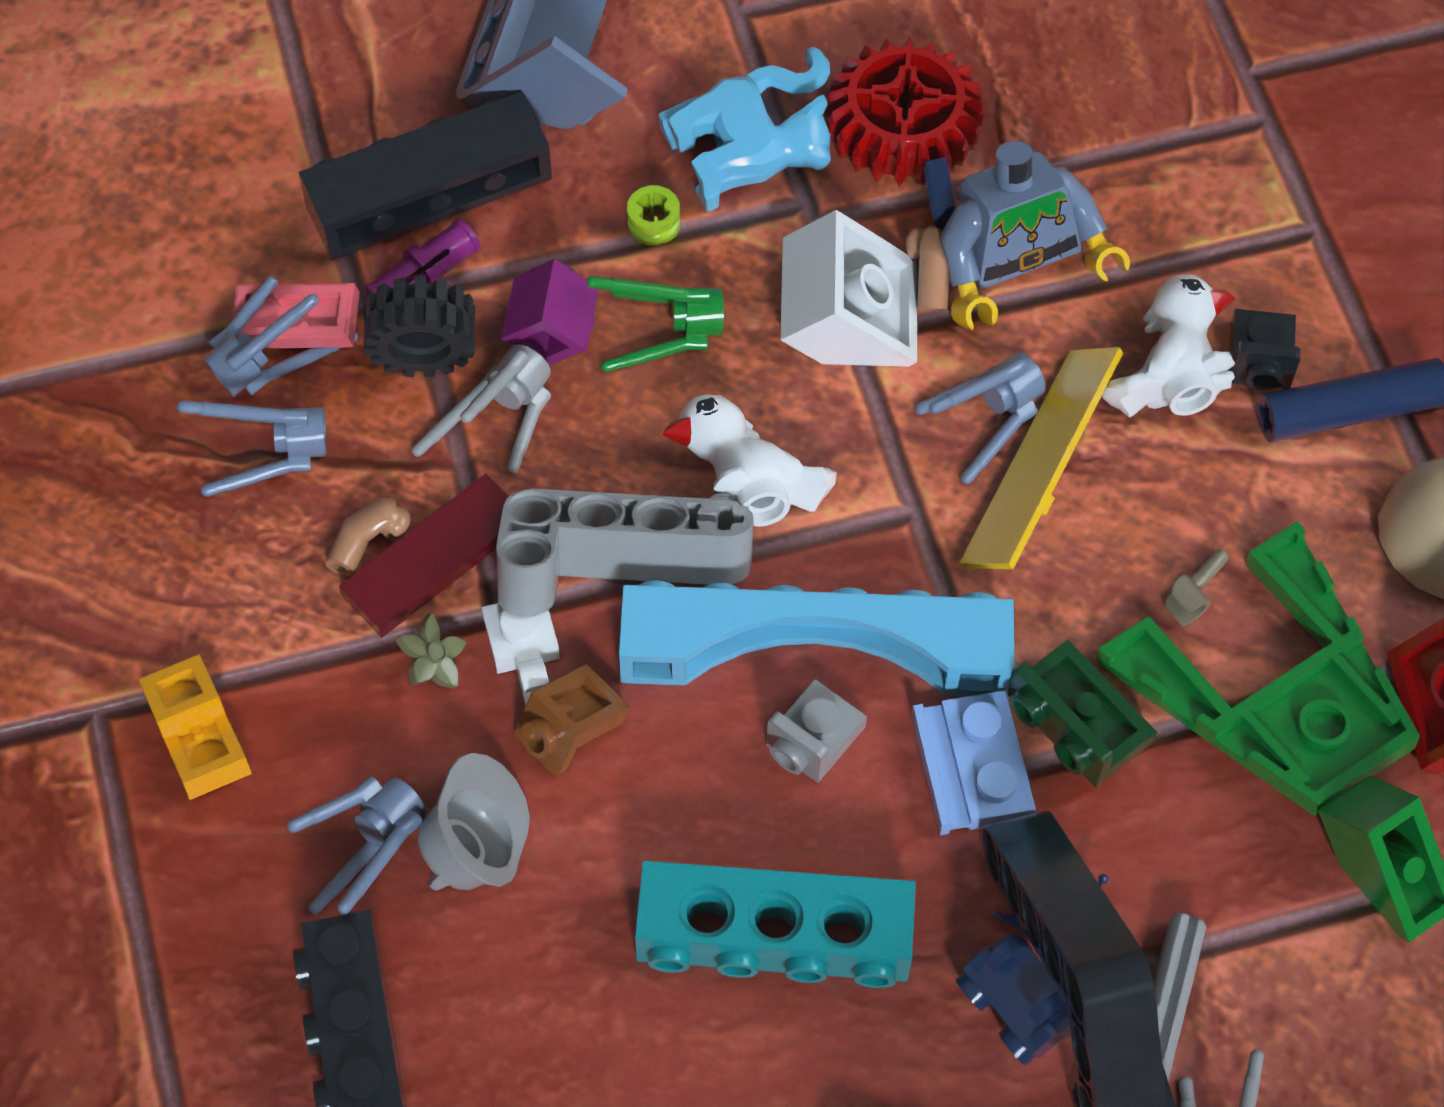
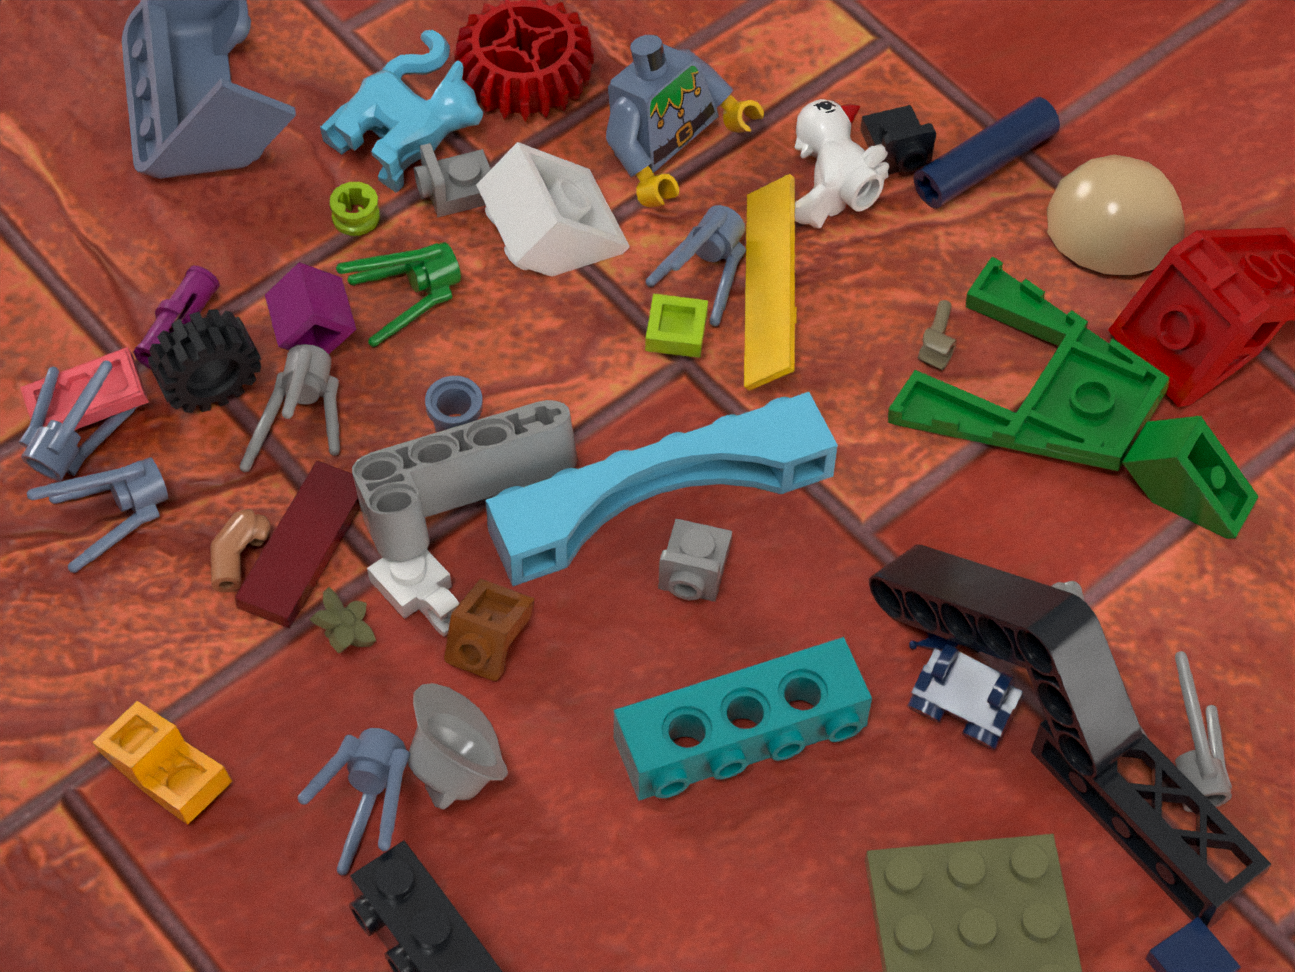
camera: 25 degrees left, 5 degrees down
black brick [298,92,552,261] -> none
white animal [663,394,837,527] -> none
nougat arm [906,225,949,309] -> none
light blue plate [911,690,1036,835] -> none
dark blue tile [924,157,958,231] -> none
dark green bracket [1007,639,1157,788] -> none
none -> light grey bracket [414,143,491,217]
none -> sand blue piece [425,376,483,433]
none -> lime plate [645,294,708,358]

